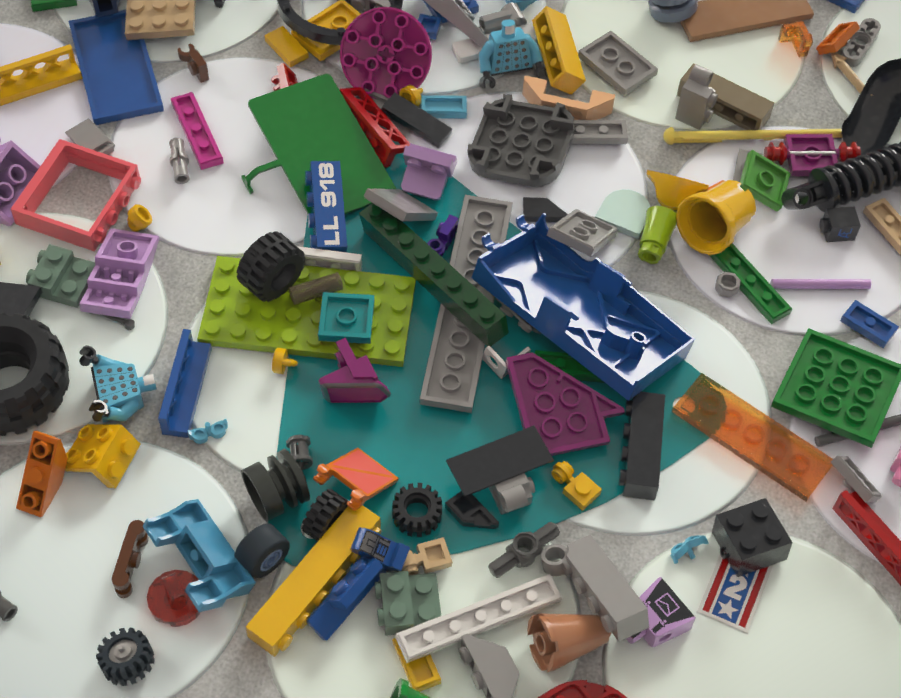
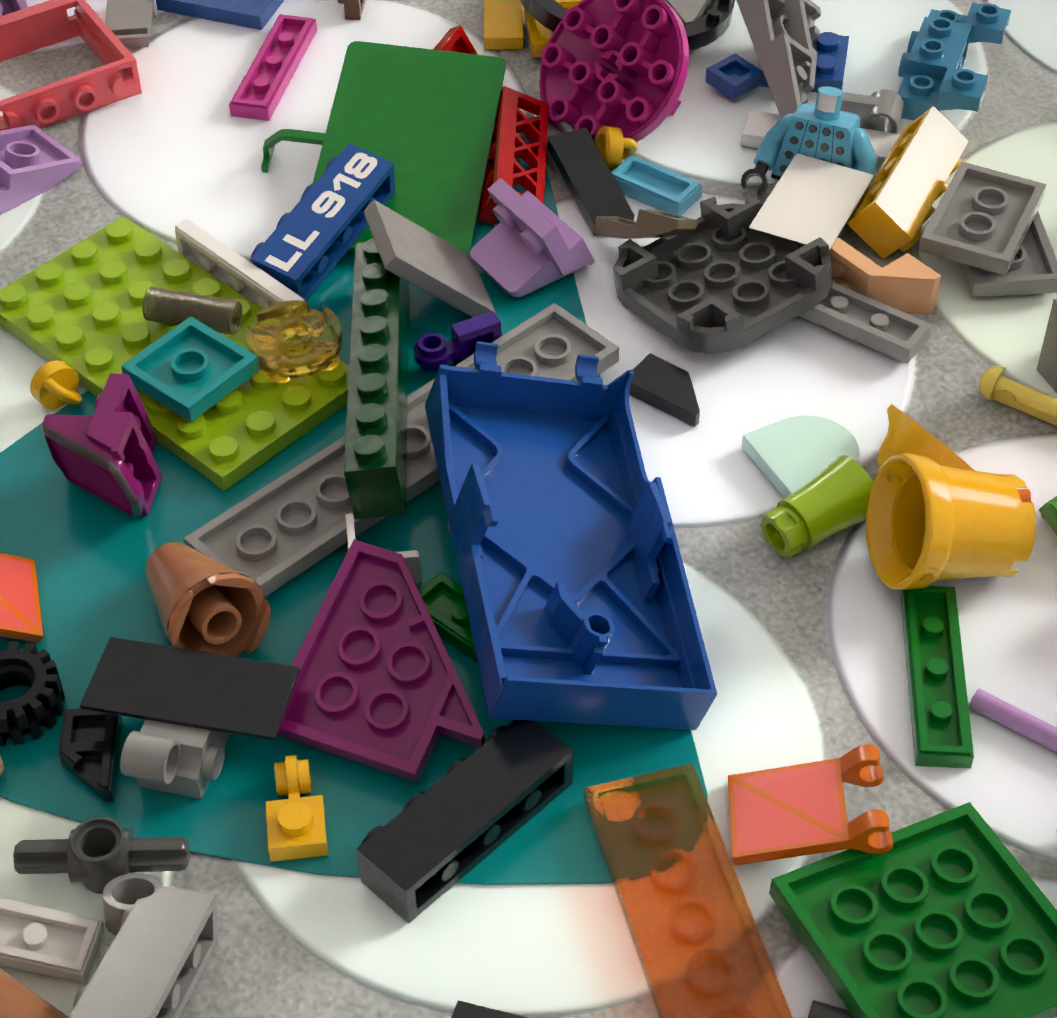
camera: 40 degrees right, 10 degrees down
yellow tile [127,204,153,232] -> none
light grey pin [169,137,190,184] -> none
black tyre [236,231,306,302] -> none
light grey tile [546,209,618,257] -> none
light grey tile [715,272,741,297] -> none
none -> nougat cone [145,542,271,657]
none -> clear yellow plate [246,300,343,383]
none -> dark tan slope [593,209,698,239]
none -> flag [728,744,893,866]
none -> white sticker [748,153,874,250]
none -> light grey plate [918,161,1047,276]

